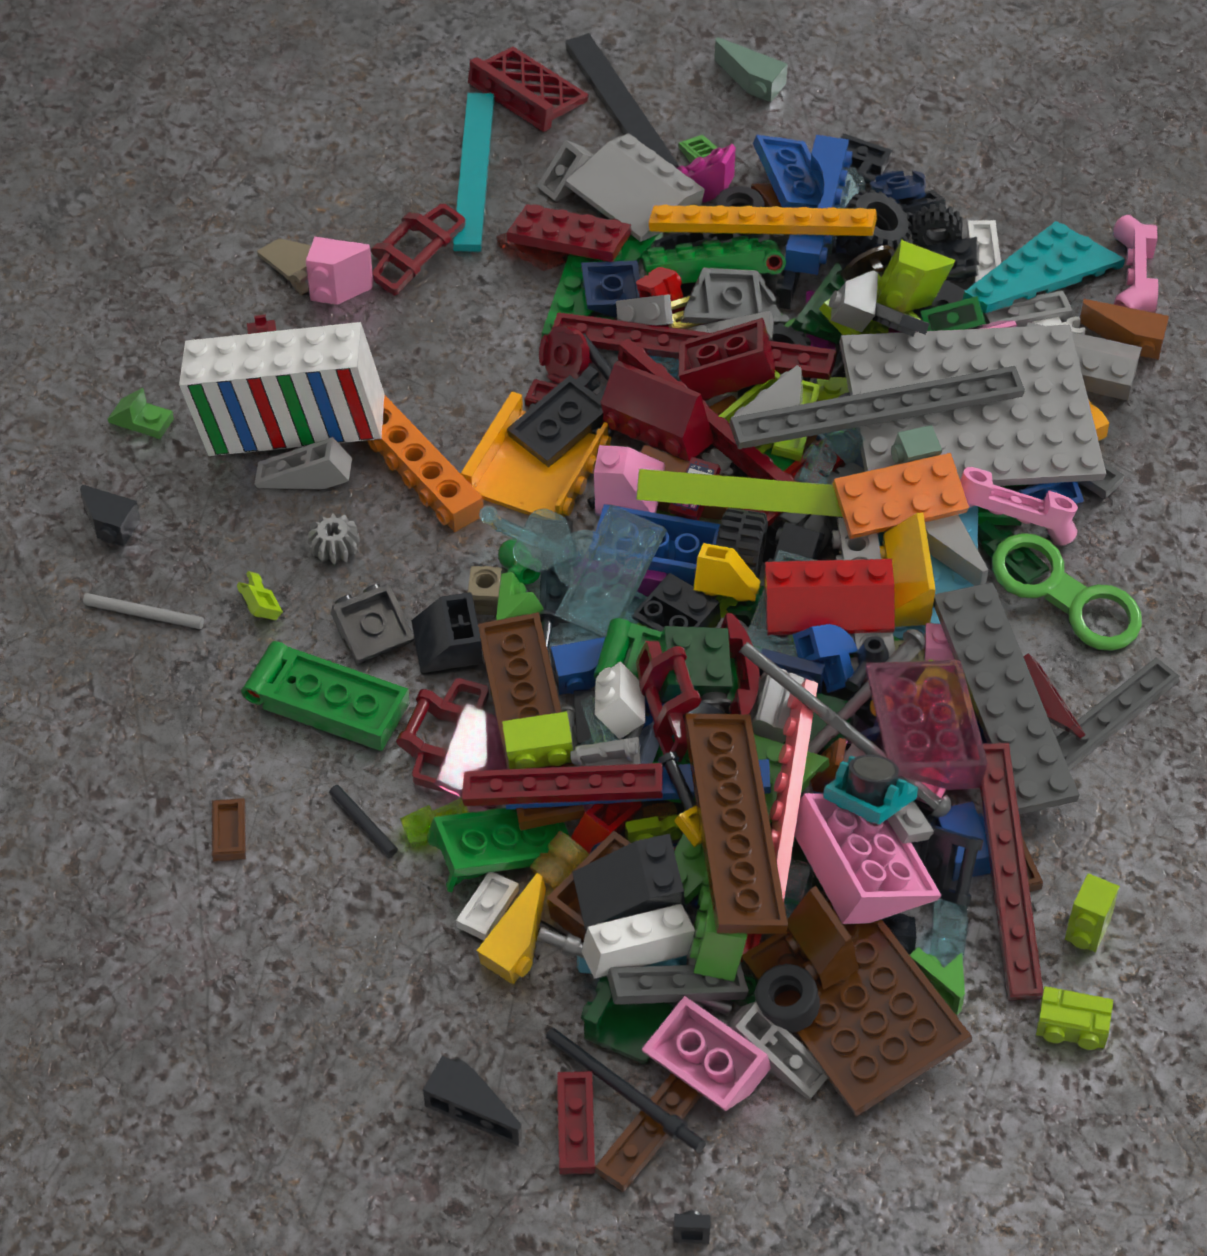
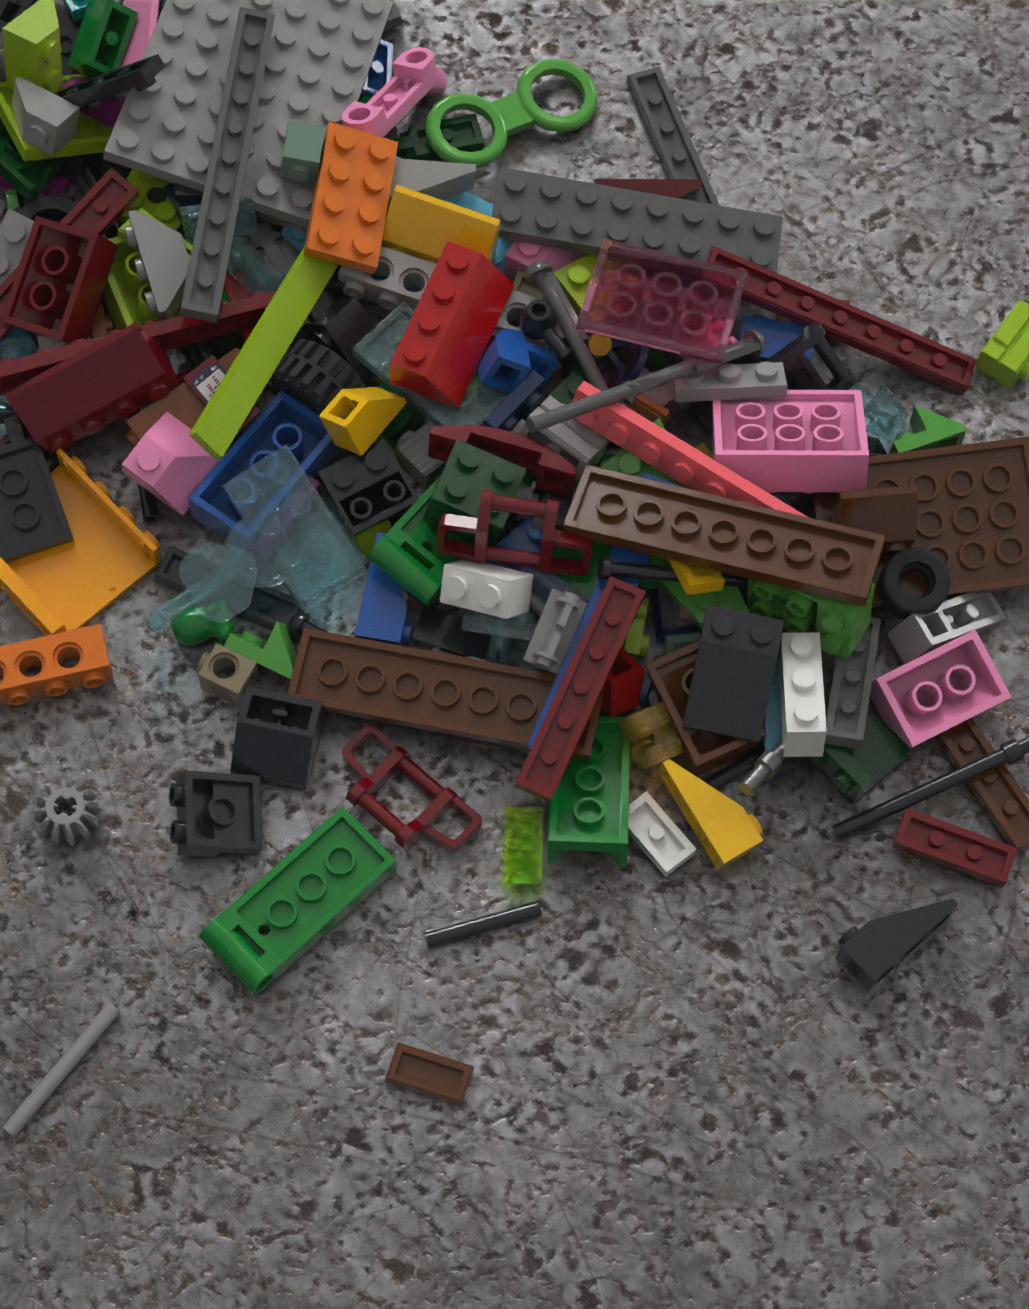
camera: 70 degrees left, 15 degrees up
lime plate [237,571,283,621] -> none
clear pink tile [434,703,507,810] -> none
lime brick [502,711,573,769] -> none
piece [823,754,918,825] -> none
lime brick [1064,873,1120,953] -> none

